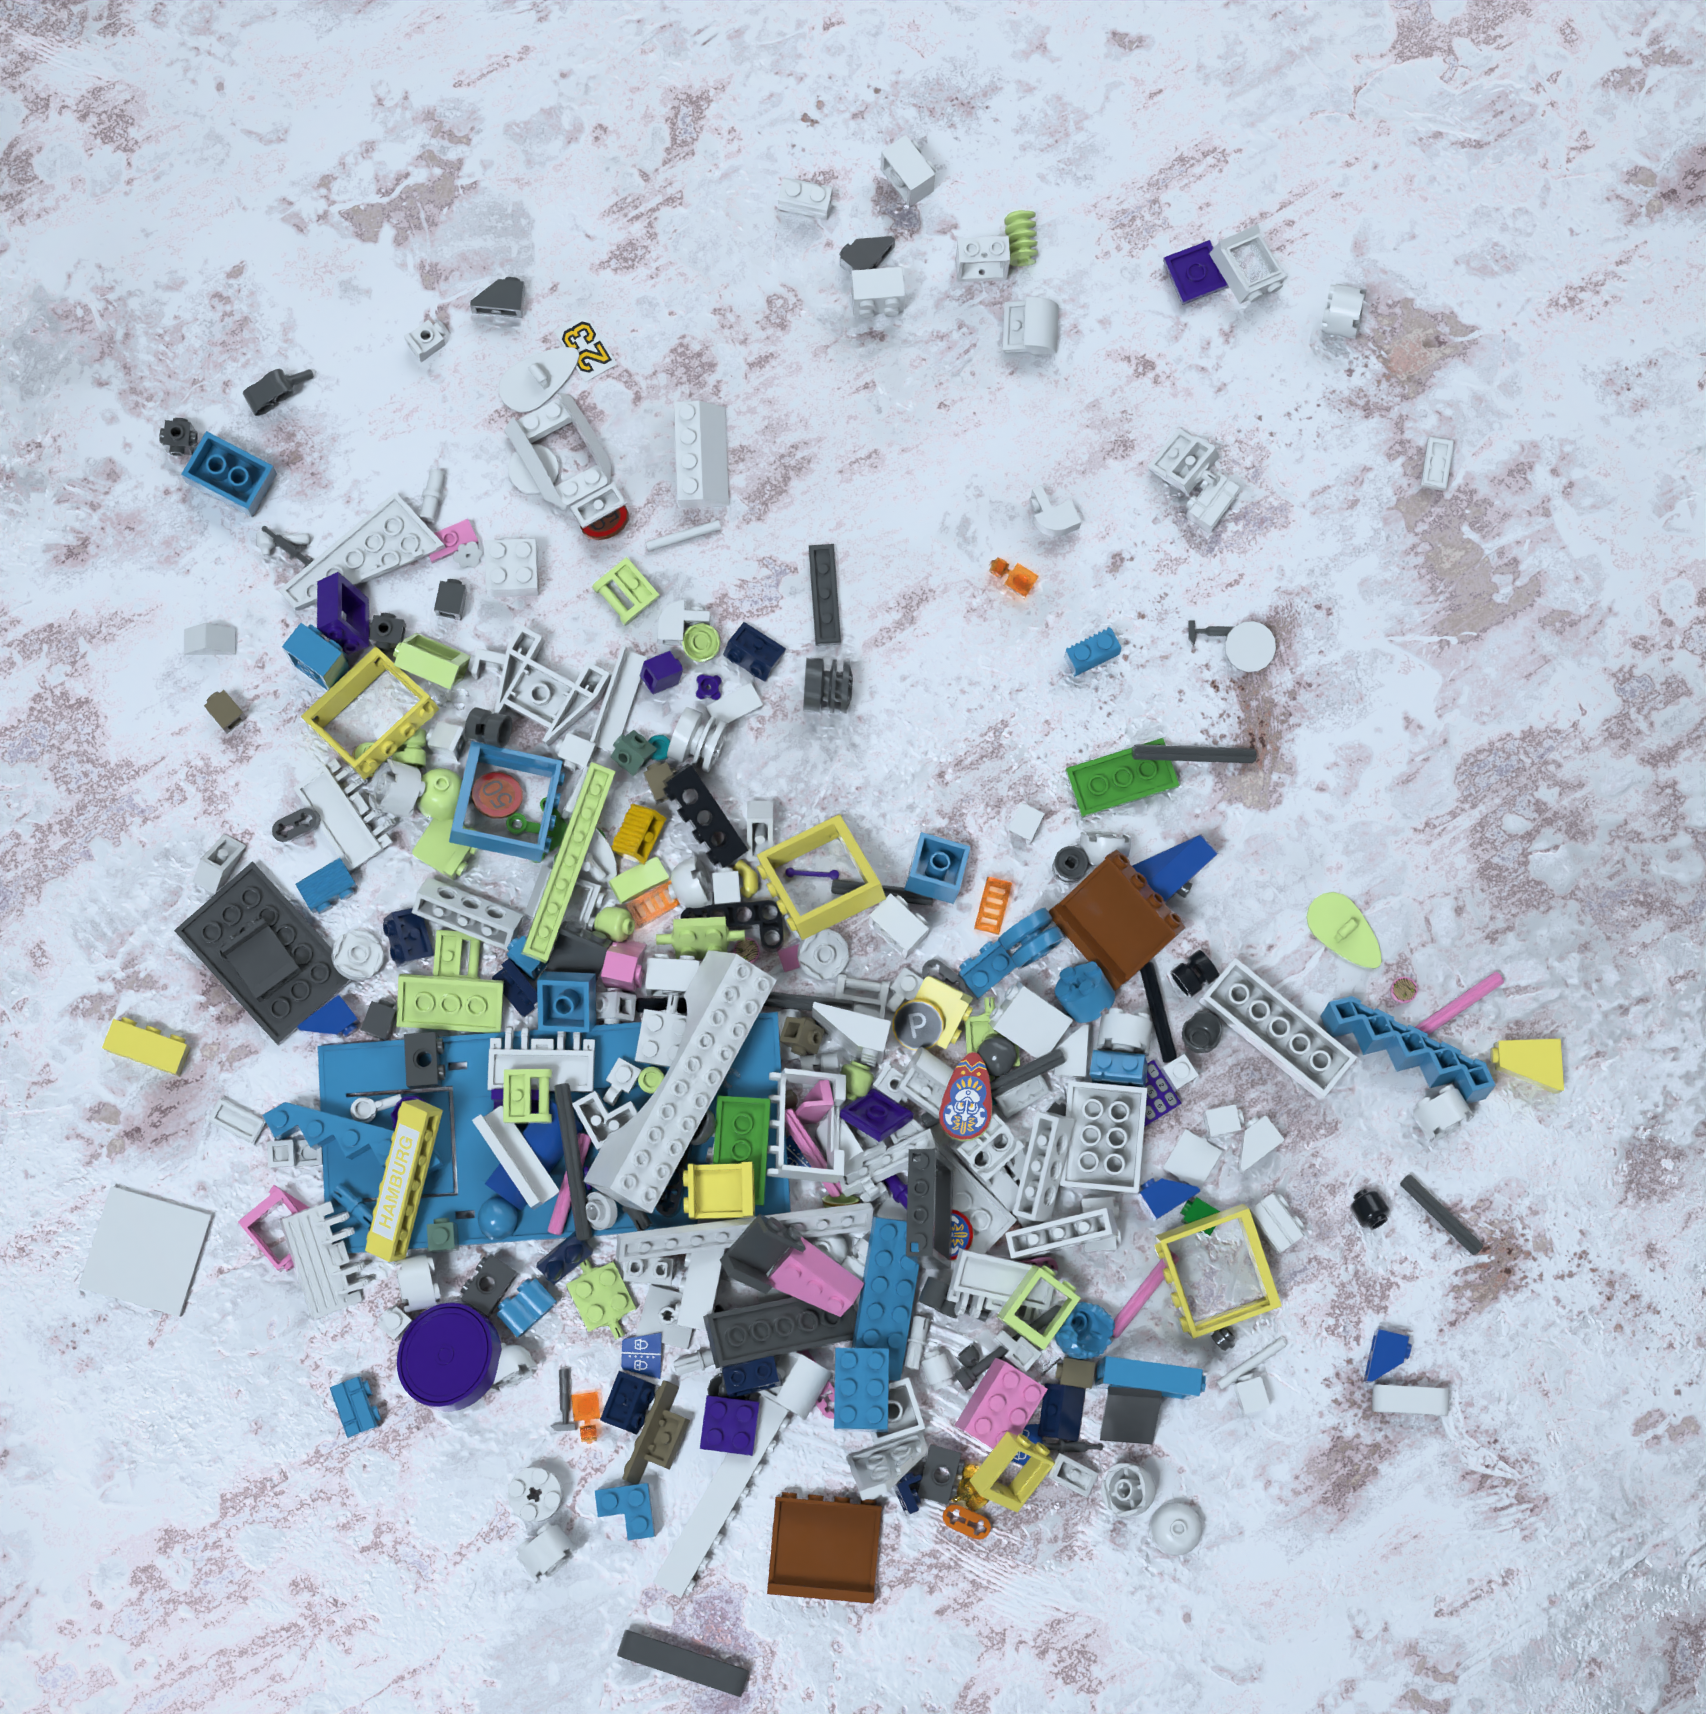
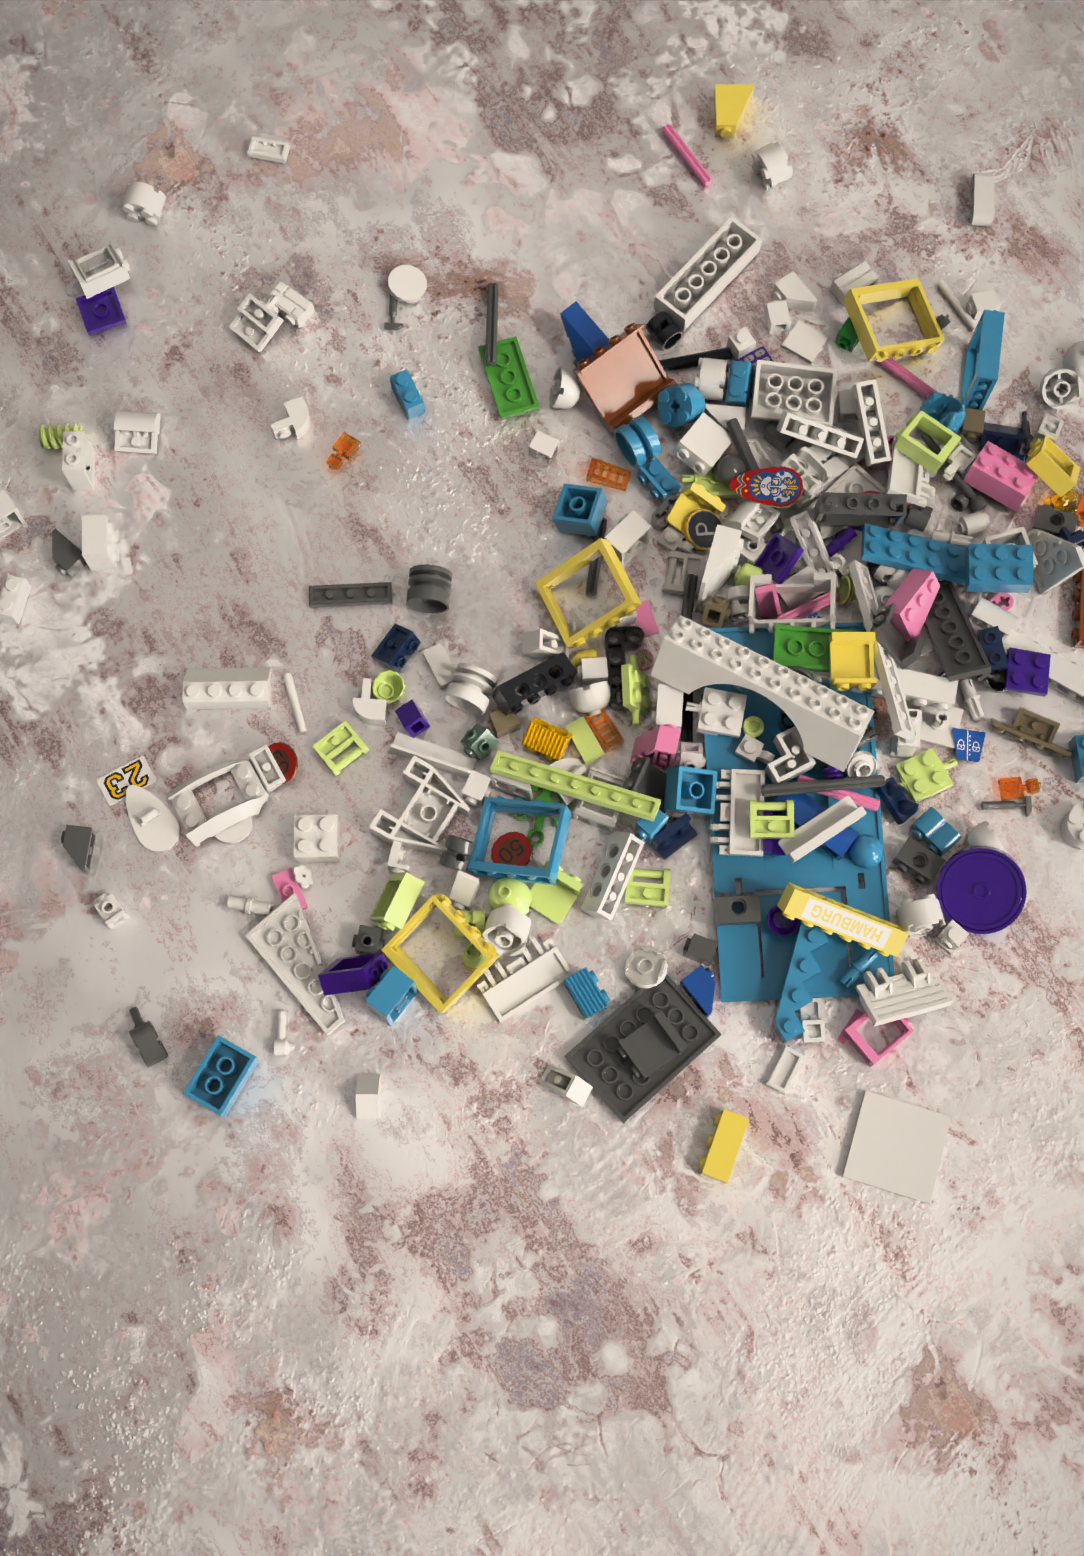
camera: 85 degrees left, 5 degrees down
dark grey brick [159,418,198,456] -> none
dark tan brick [204,690,247,734] -> none
dark grey piece [261,526,314,568] -> none
dark grey beam [272,808,321,842] -> none
dark azure brick [330,1376,382,1438] -> none
white plate [351,1094,402,1123] -> none
dark blue bracket [383,908,434,968] -> none
yellowish green plate [396,974,504,1033] -> none
sand green brick [427,1218,459,1253] -> none
dark grey brick [434,579,467,620] -> none
yellowish green head [594,907,635,942] -> none
dark blue bracket [600,1371,656,1435] -> none
teal tile [648,735,671,762] -> none
dark purple plate [696,674,722,700] -> none
dark purple hinge [785,867,839,881] -> none
white tile [797,928,849,980] -> none
dark grey wheel [1052,846,1088,885] -> none
dark grey tile [1100,1386,1162,1445] -> none
blue slope [1137,1178,1201,1221] -> none
dark grey hair [1182,1011,1222,1053] -> none
yellowish green shield [1306,892,1382,969] -> none
dark azure brick [1320,996,1496,1104] -> none
black head [1350,1189,1390,1230] -> none
blue slope [1363,1329,1412,1383] -> none
tile [1390,977,1417,1004] -> none
dark grey axle [1400,1175,1483,1255] -> none

